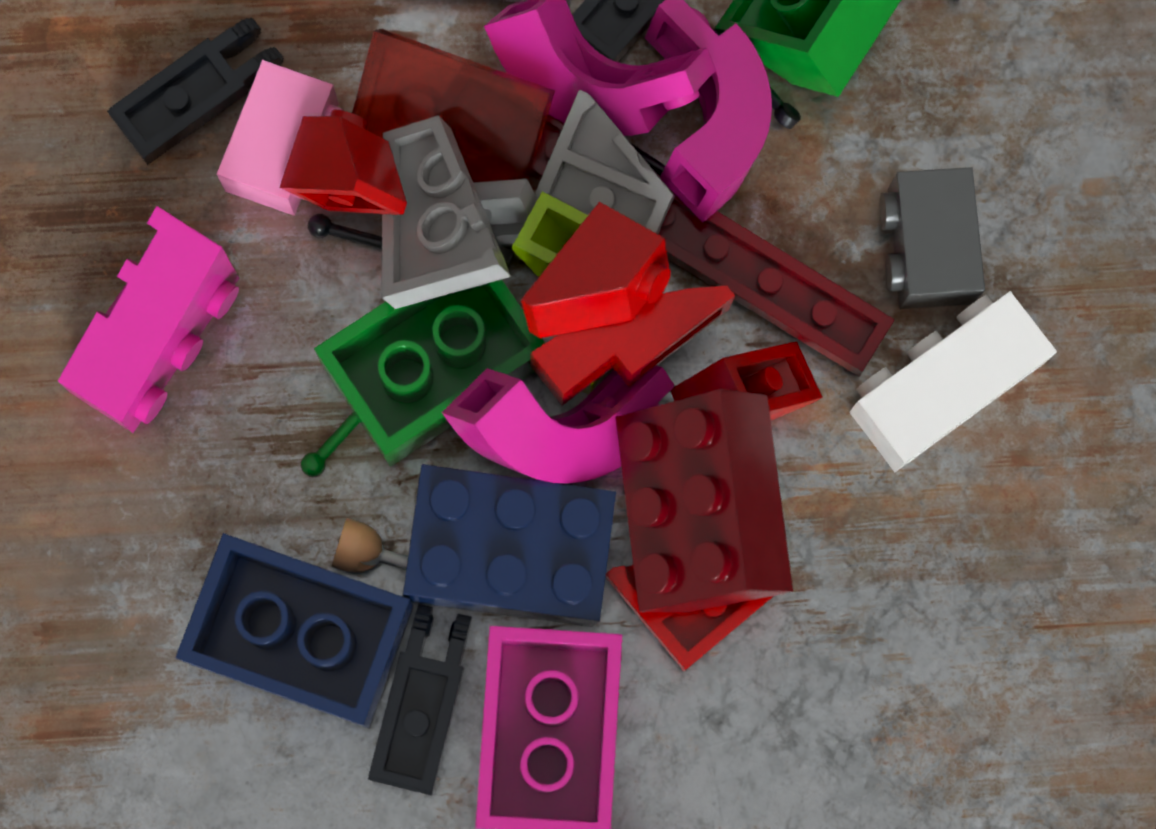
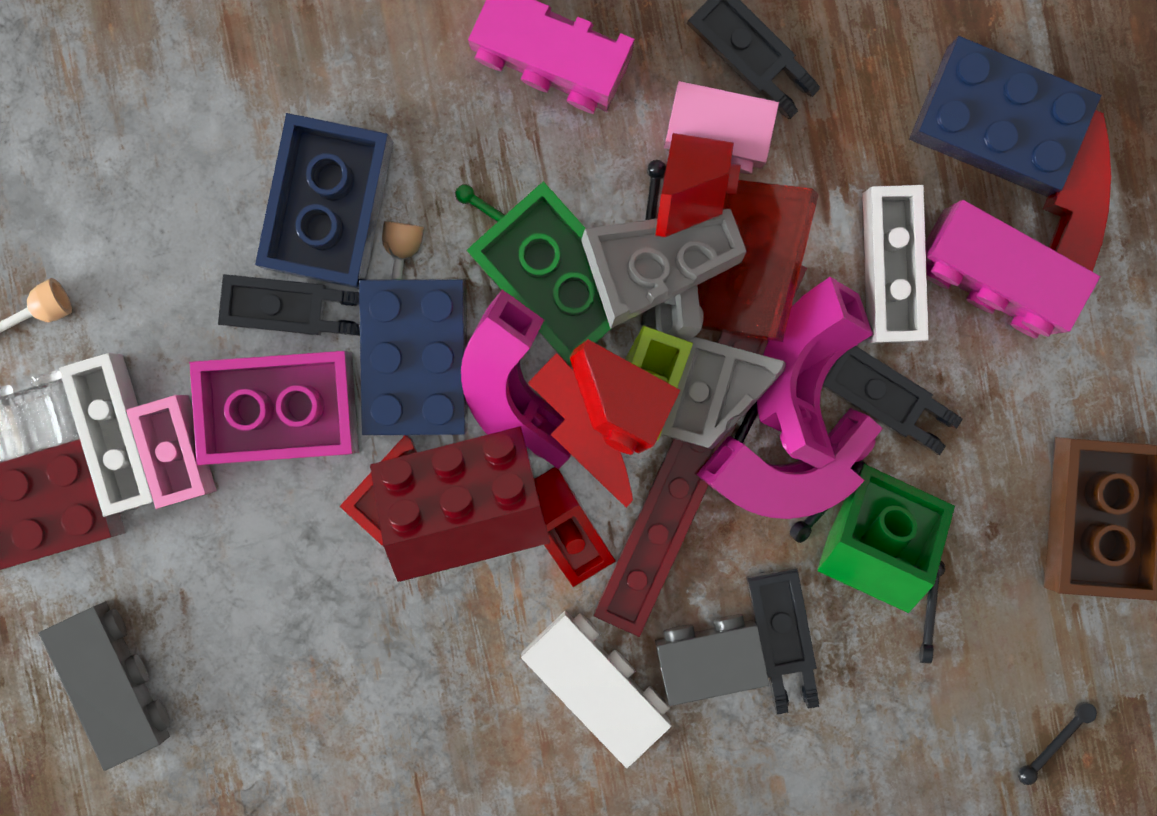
camera: 85 degrees right, 10 degrees up
none -> black hinge [746,567,819,715]

